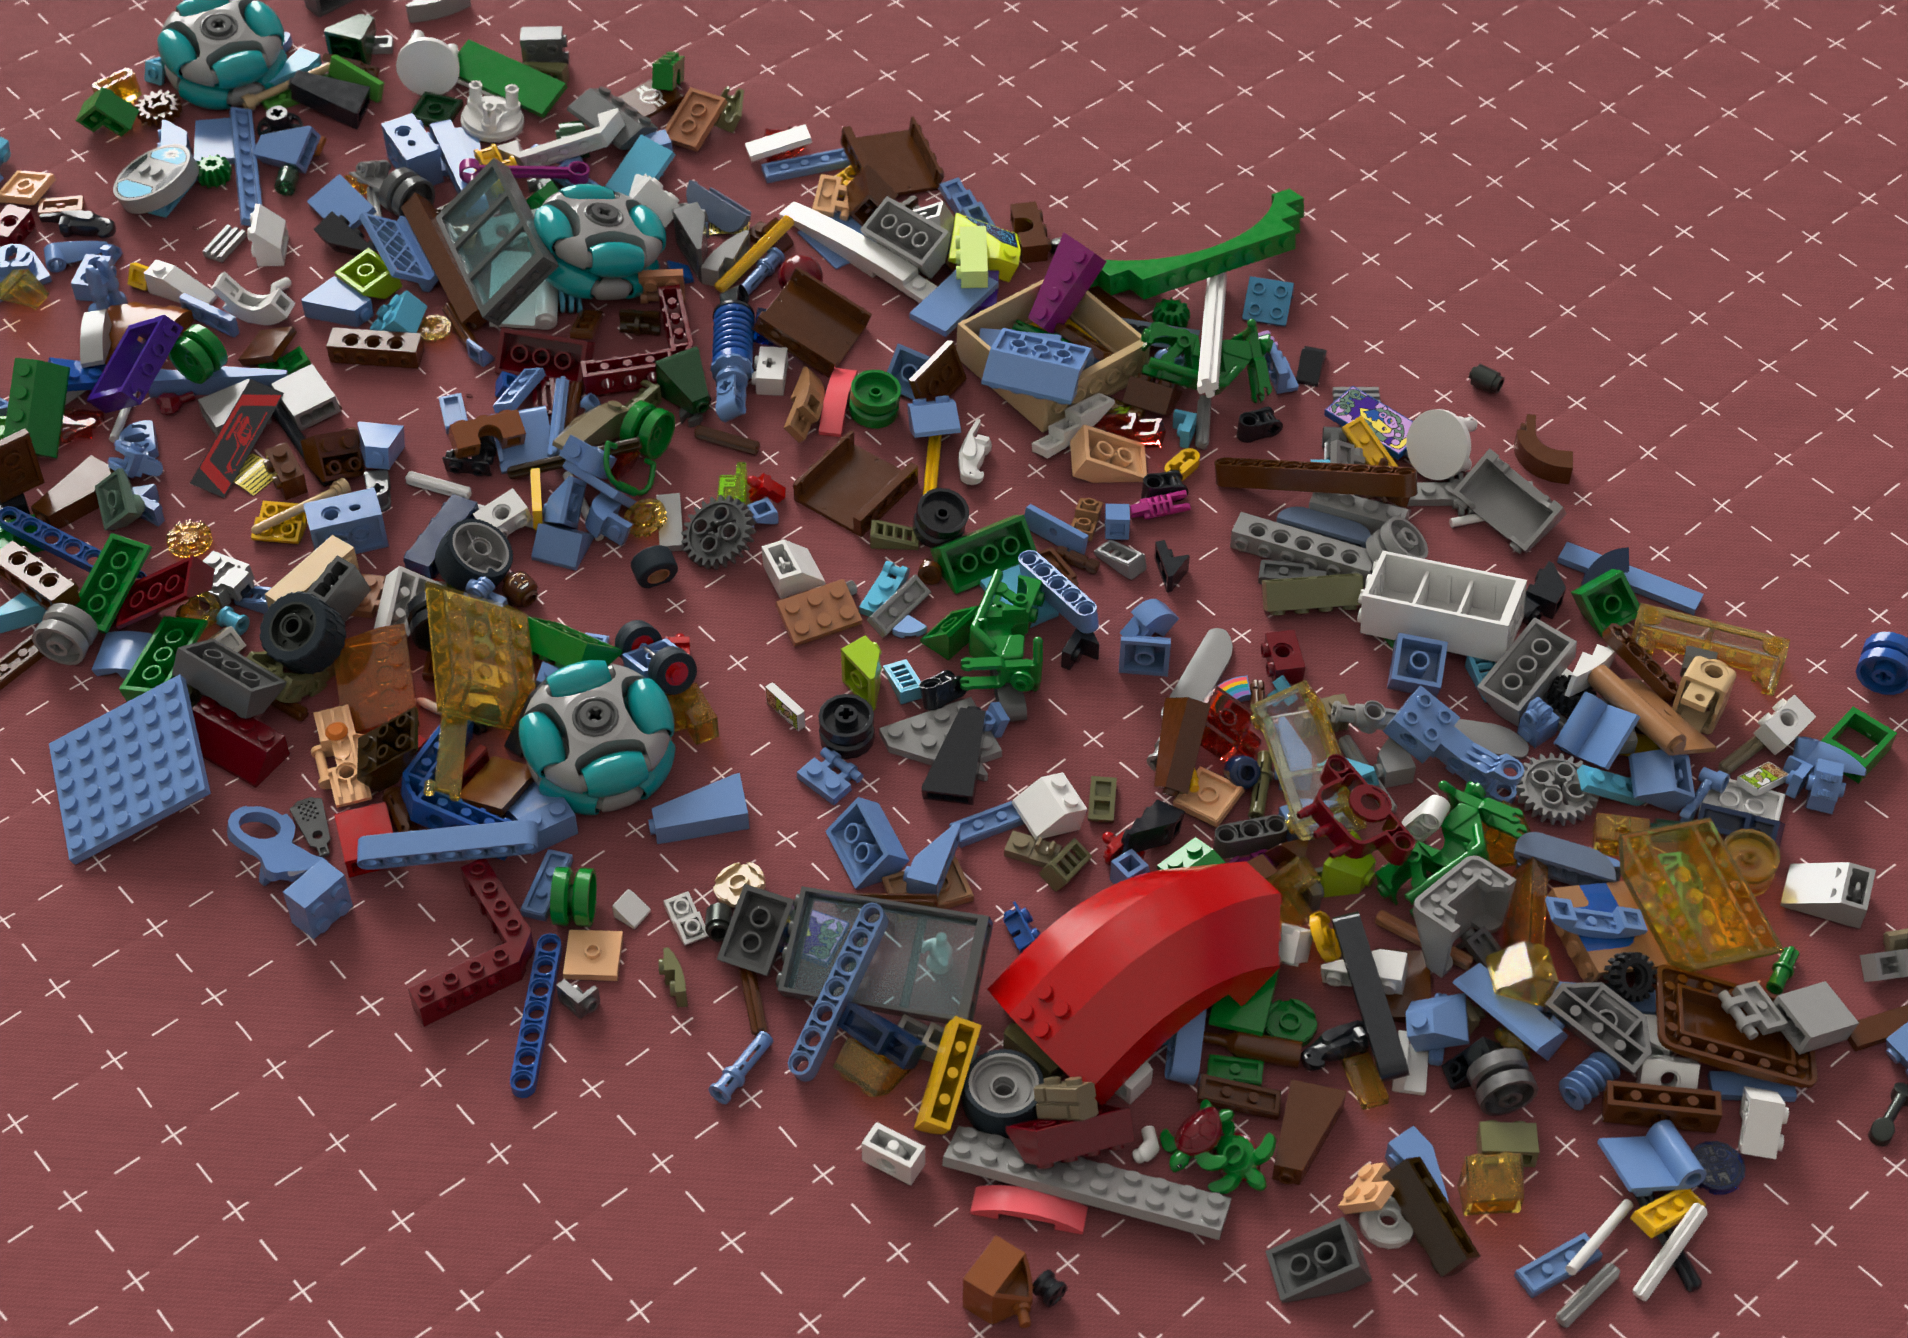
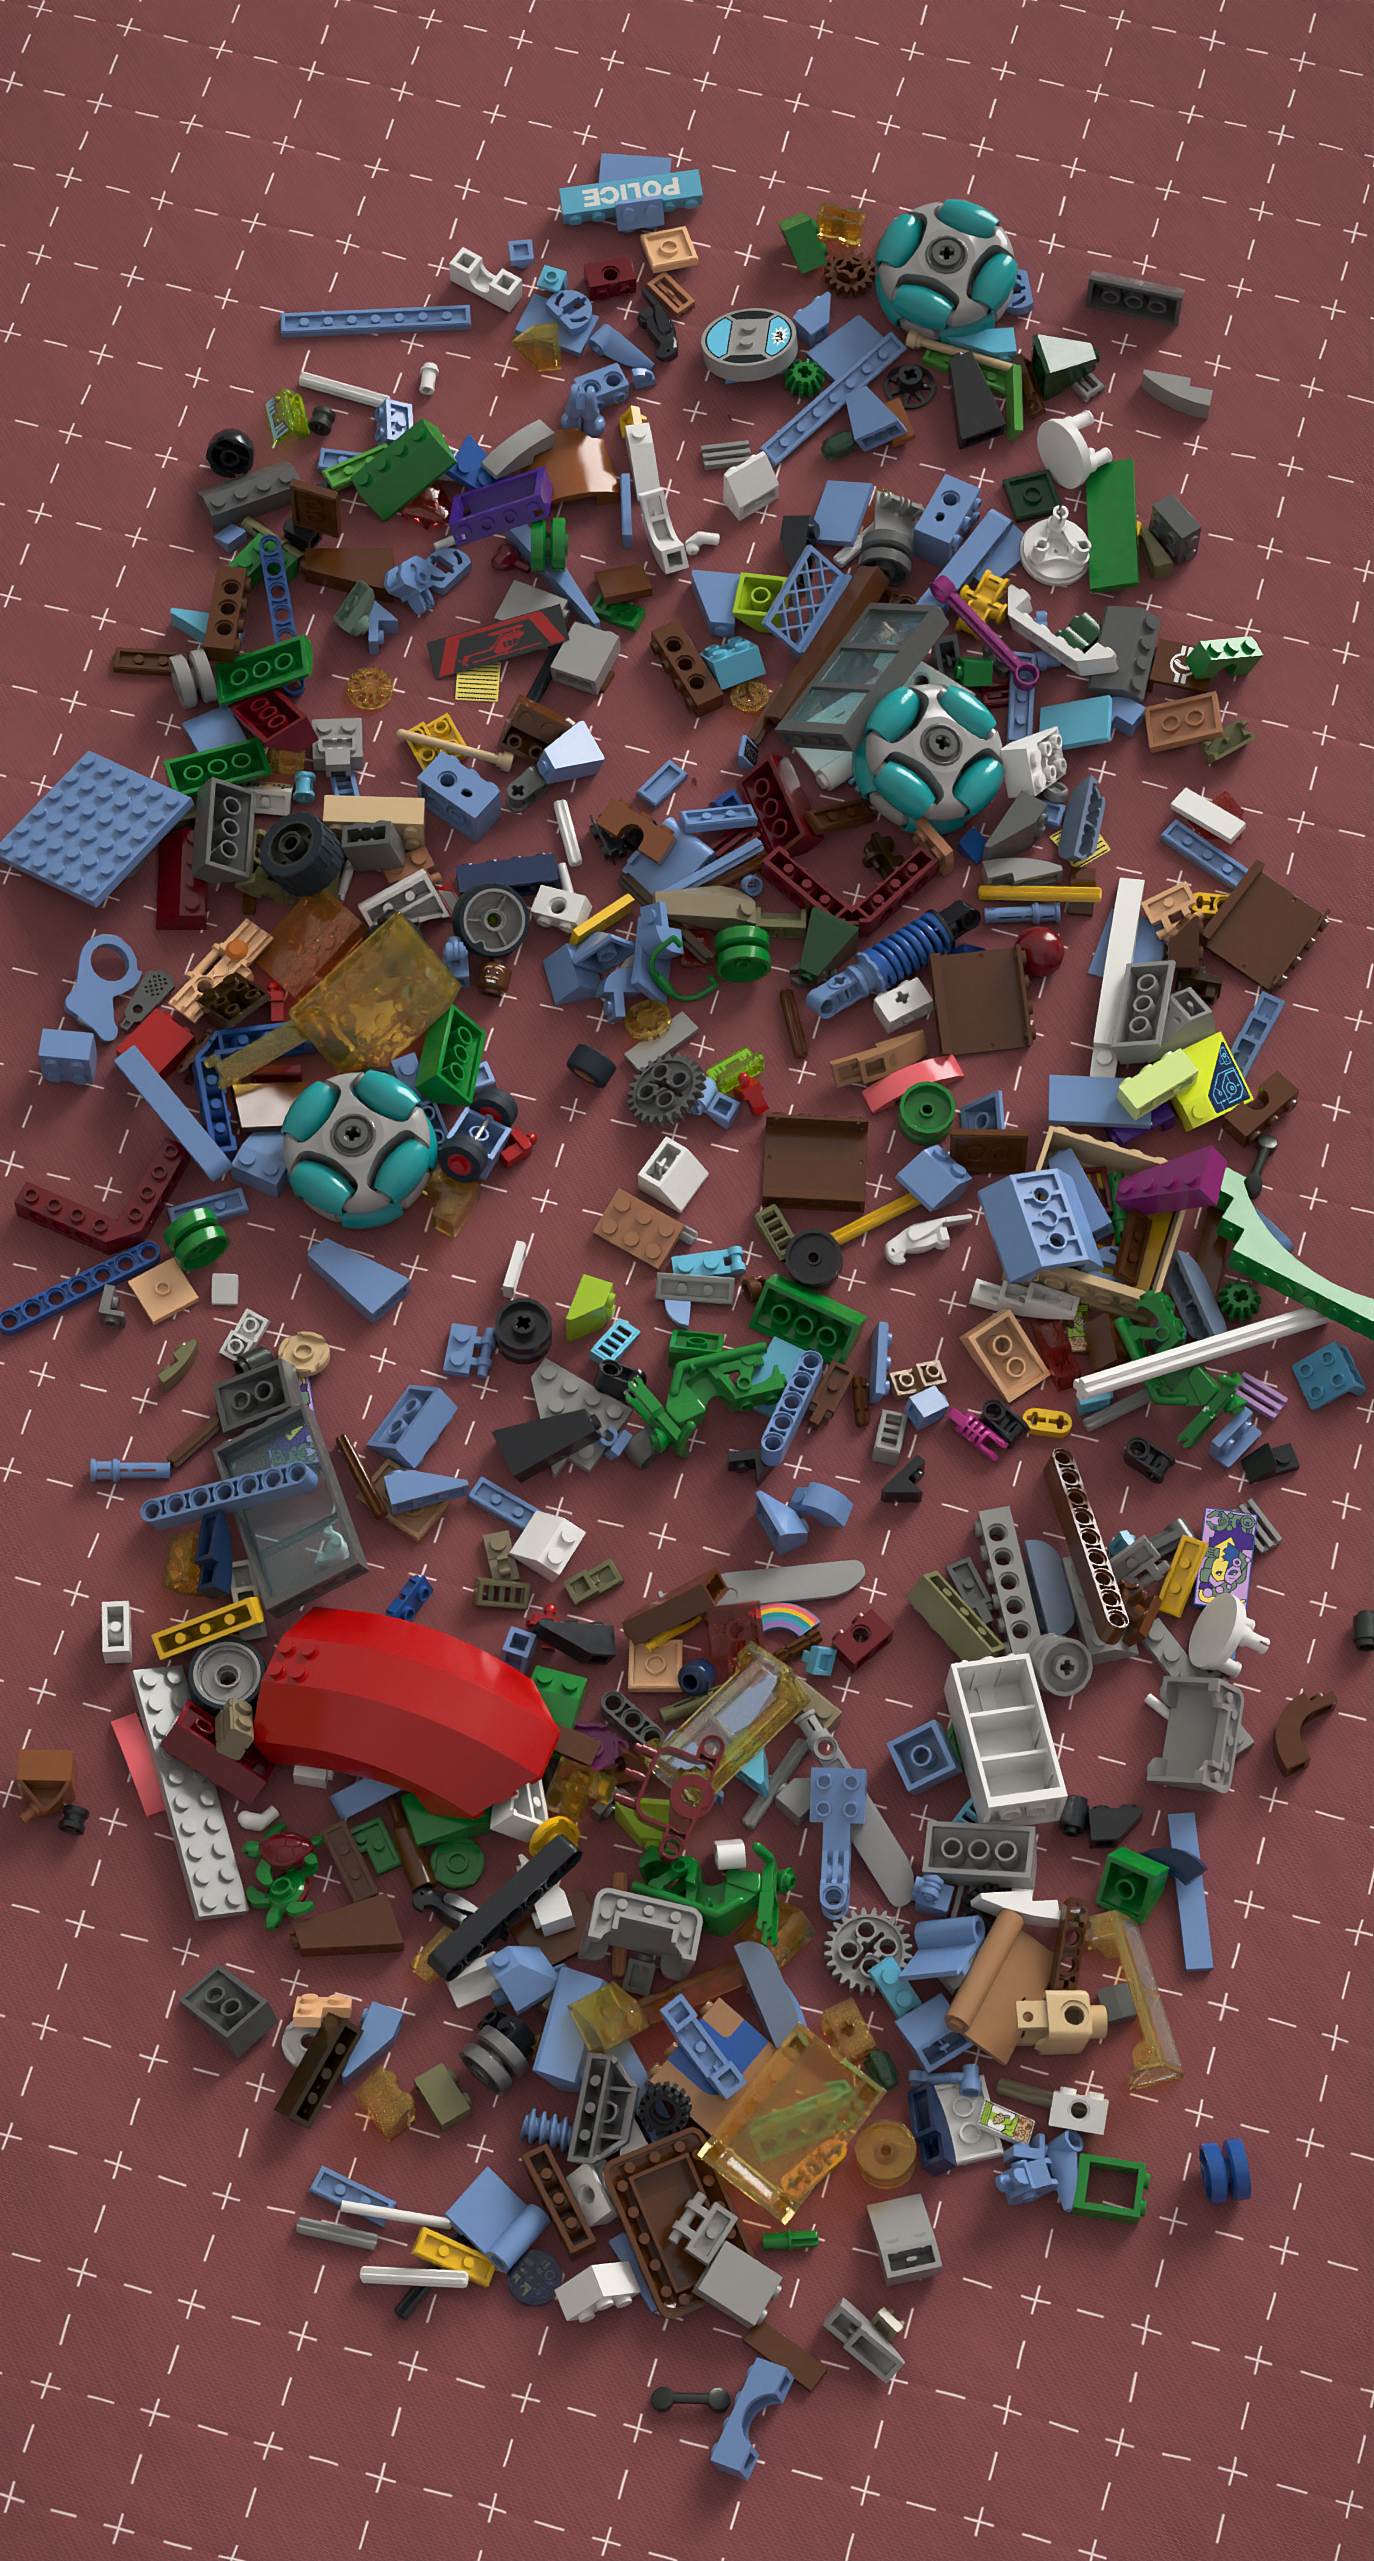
camera: 55 degrees right, 15 degrees up
reddish brown brick [263,442,308,500] -> none

